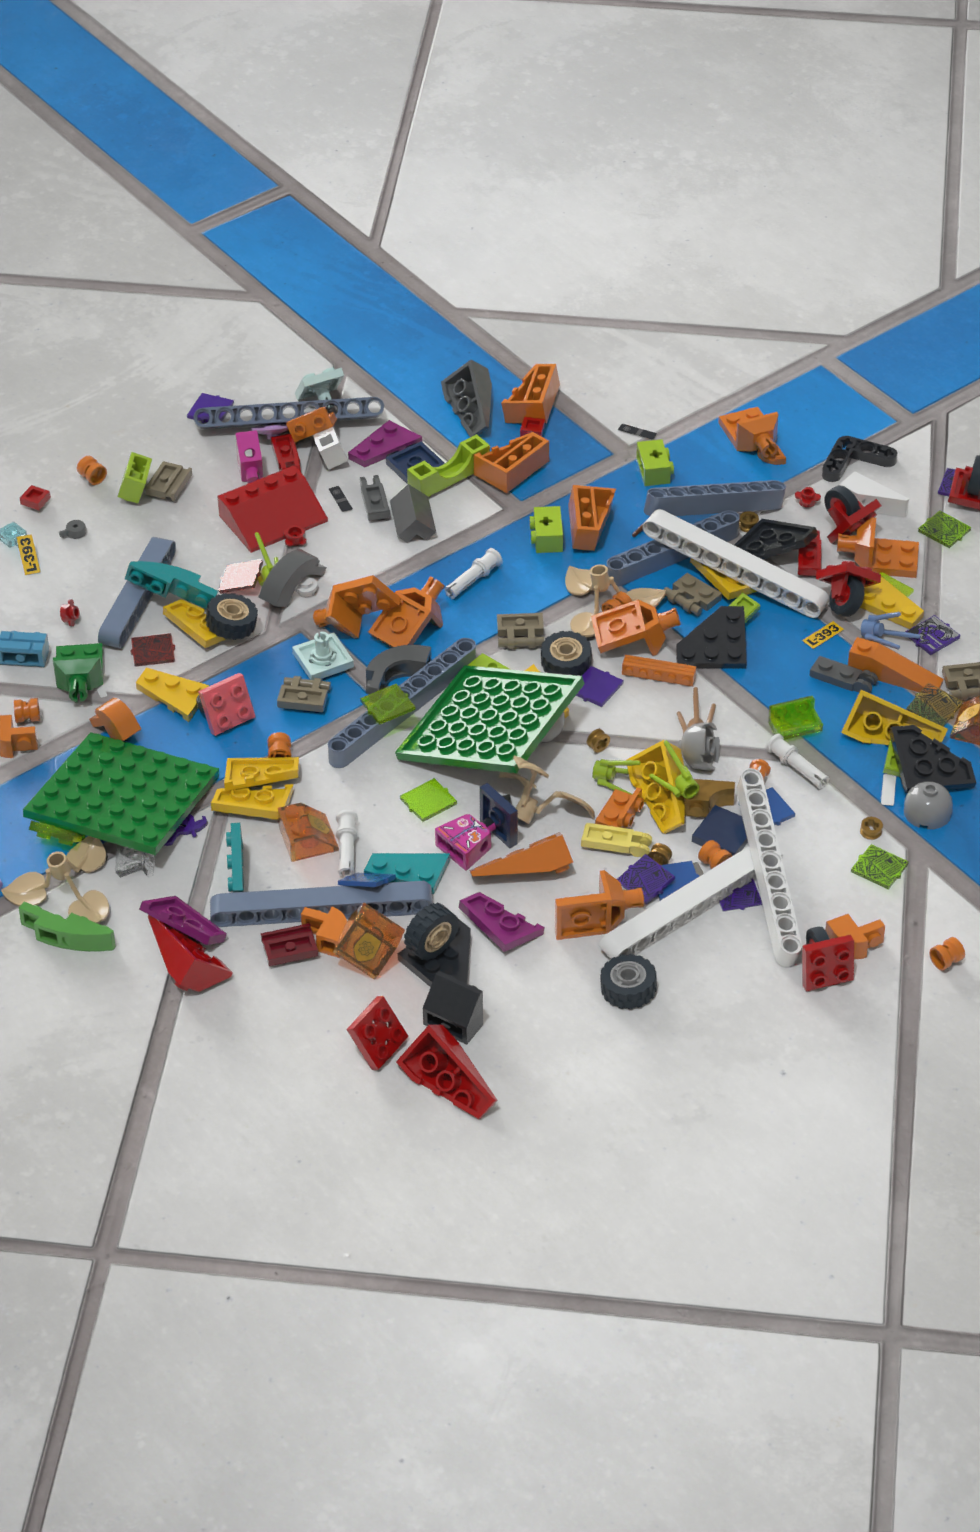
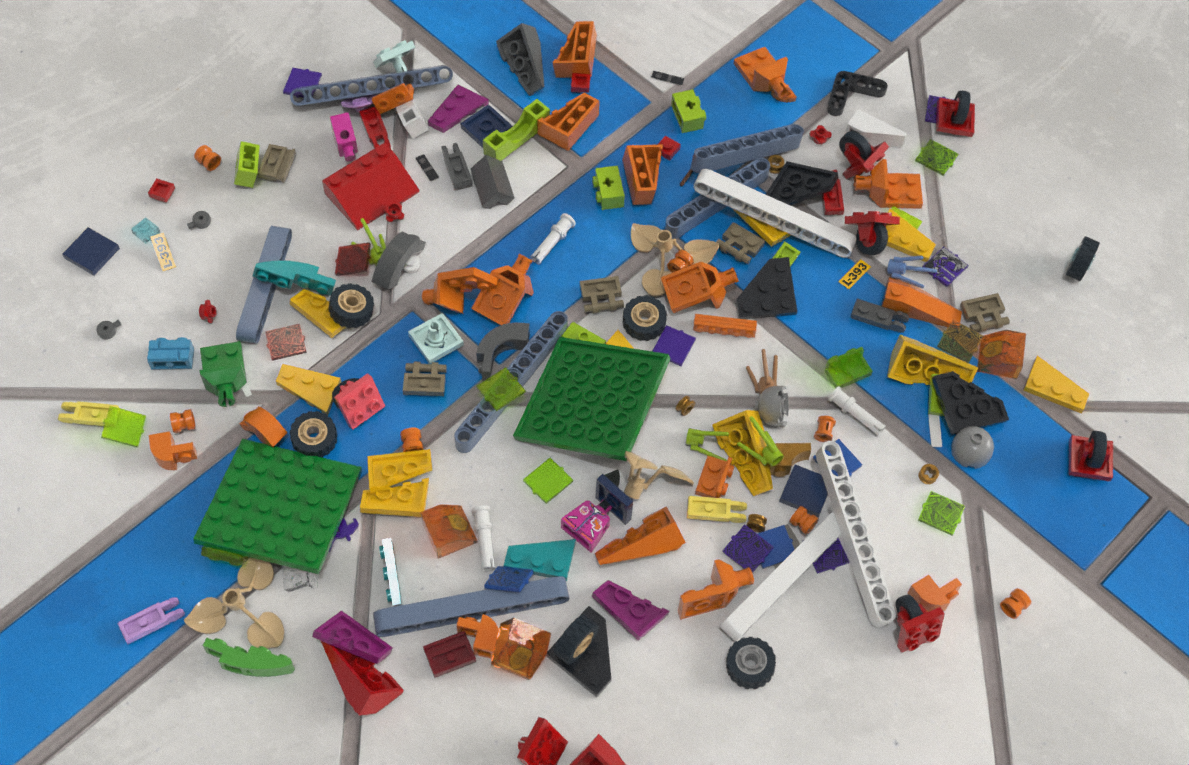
camera: 10 degrees left, 15 degrees up
black slope [423,971,483,1045] -> none
none -> black wheel [290,411,338,458]
none -> red plate [658,136,681,161]

